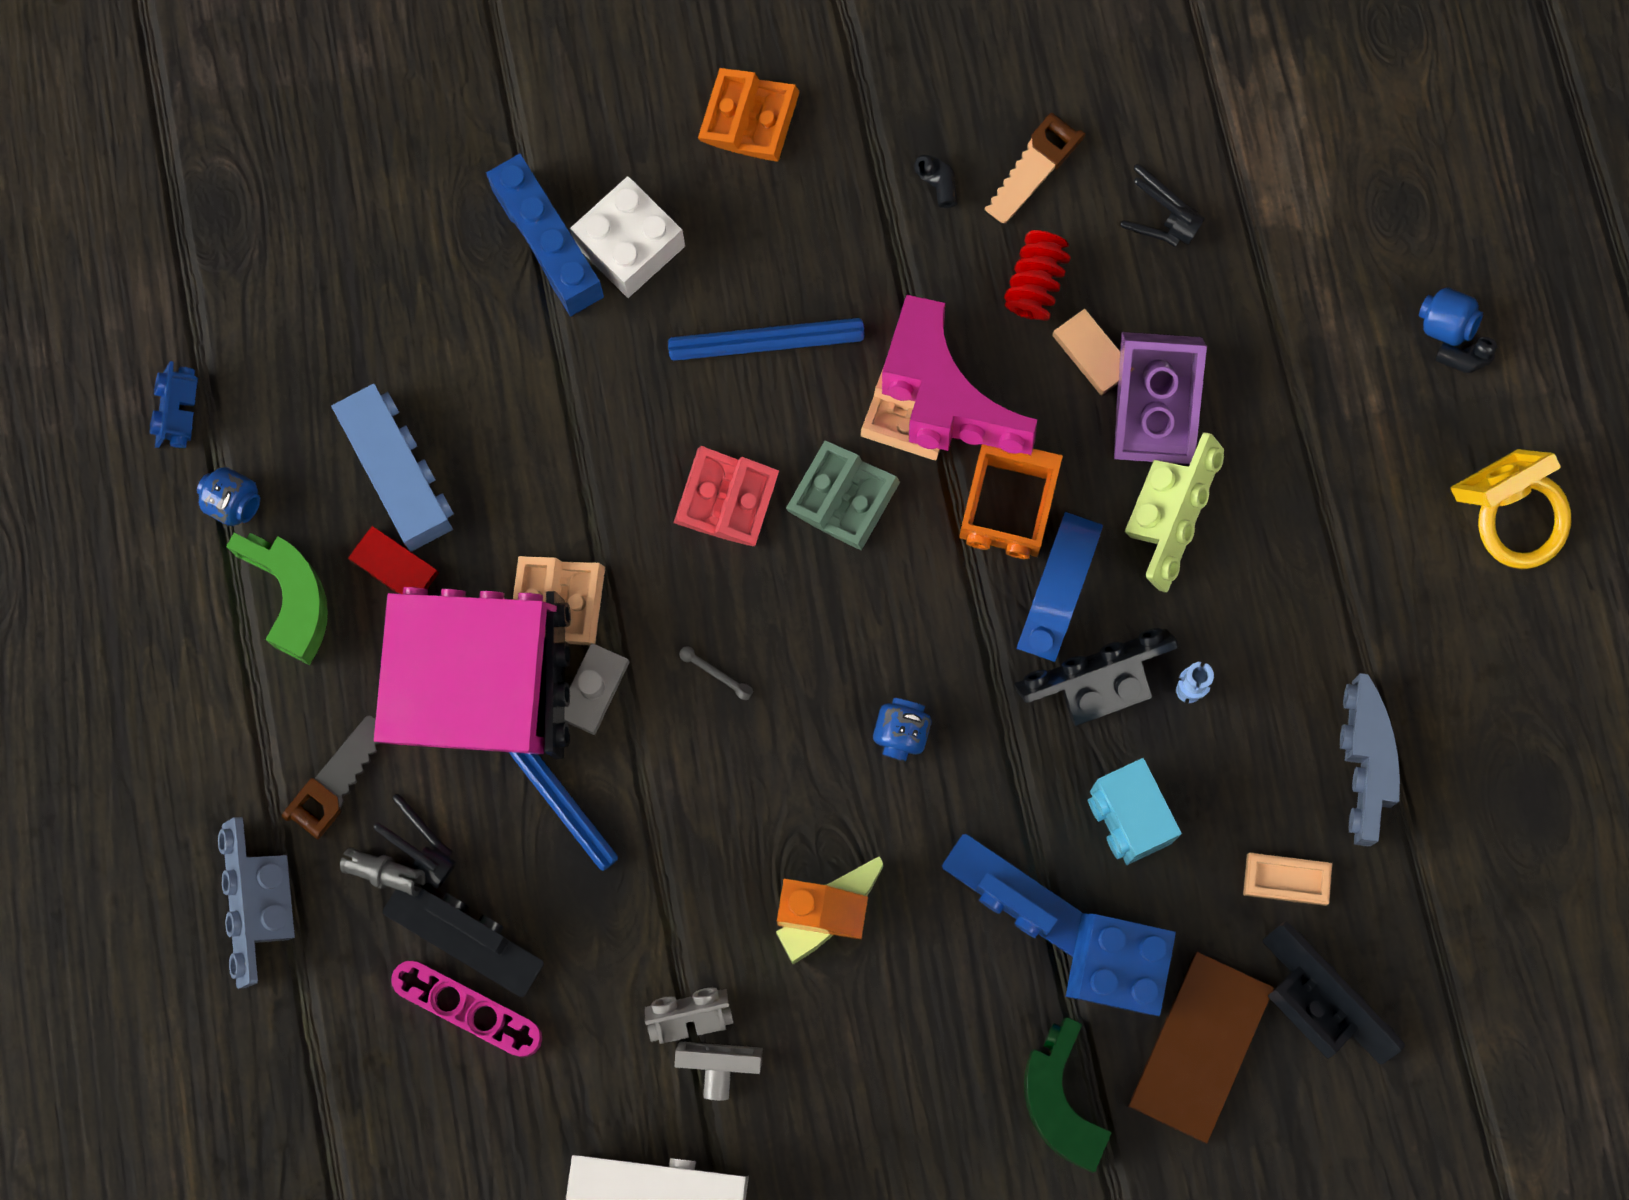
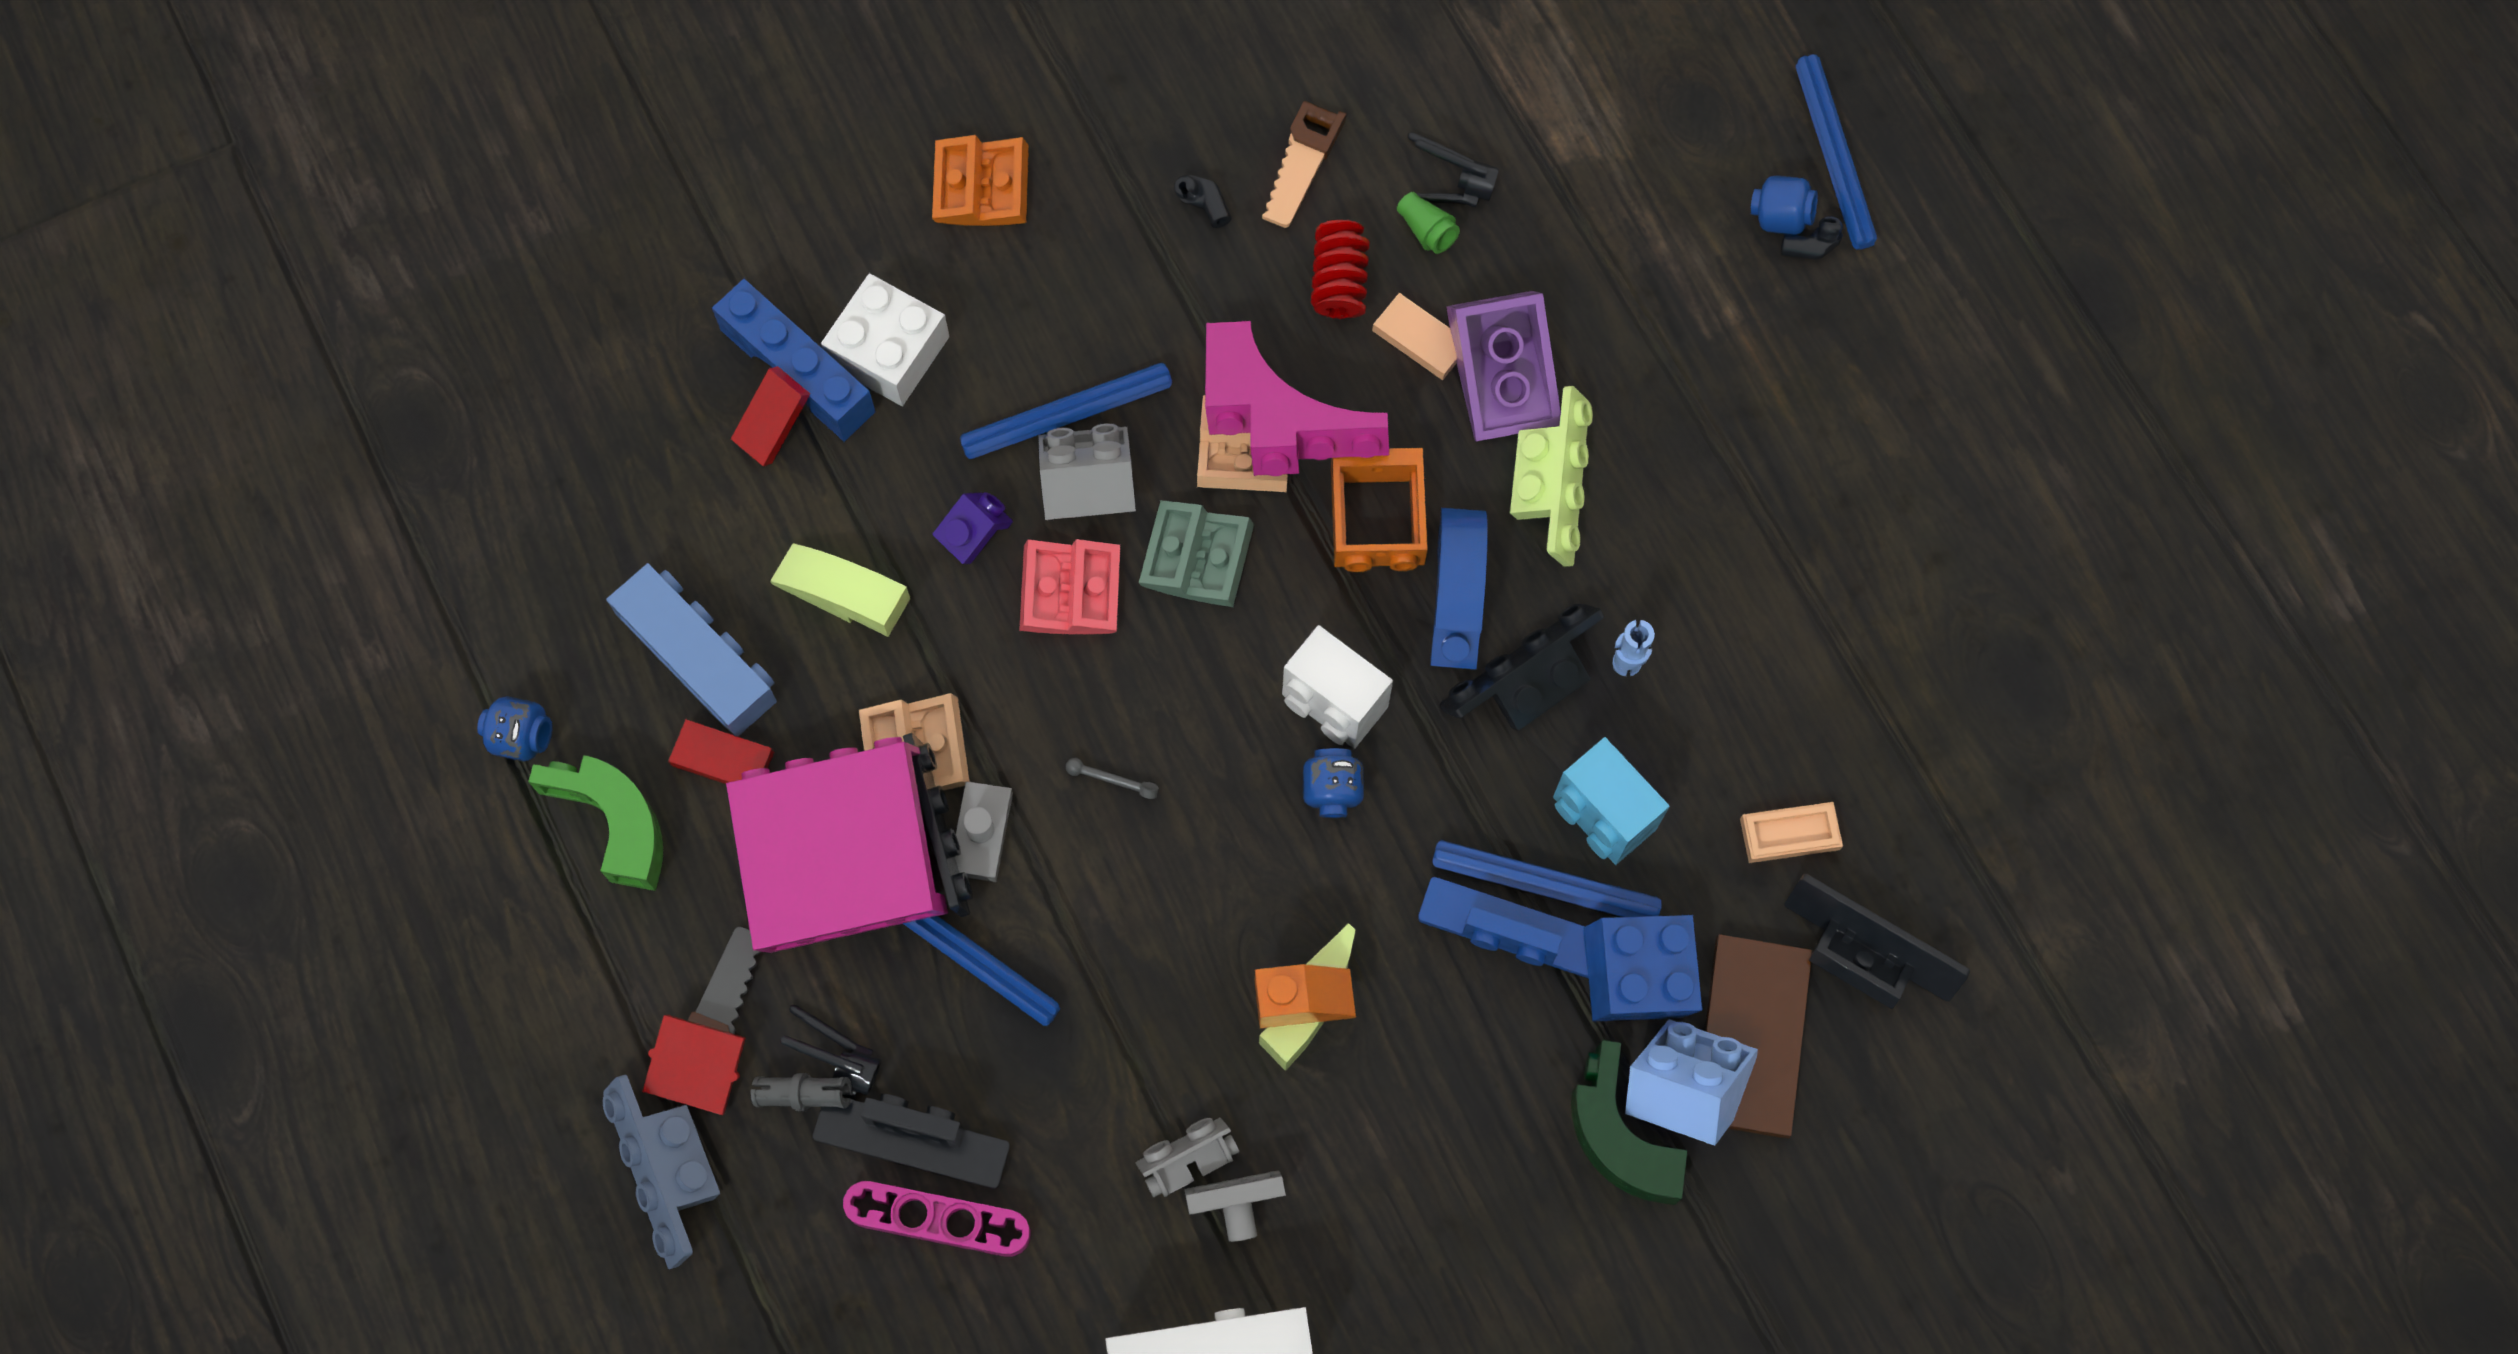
camera: 20 degrees left, 5 degrees down
blue hinge [150,361,198,448] -> none
sand blue slope [1340,673,1400,847] -> none
yellow tile [1450,449,1571,569] -> none
none -> red piece [642,1014,746,1115]
none -> red tile [731,366,810,466]
none -> yellowish green slope [770,543,910,637]
none -> dark purple bracket [932,492,1013,564]
none -> light grey slope [1038,424,1136,520]
none -> white brick [1282,625,1393,749]
none -> bright green cone [1397,192,1460,254]
none -> blue axle [1433,840,1661,917]
none -> light blue slope [1625,1019,1758,1146]
none -> blue axle [1796,54,1877,250]

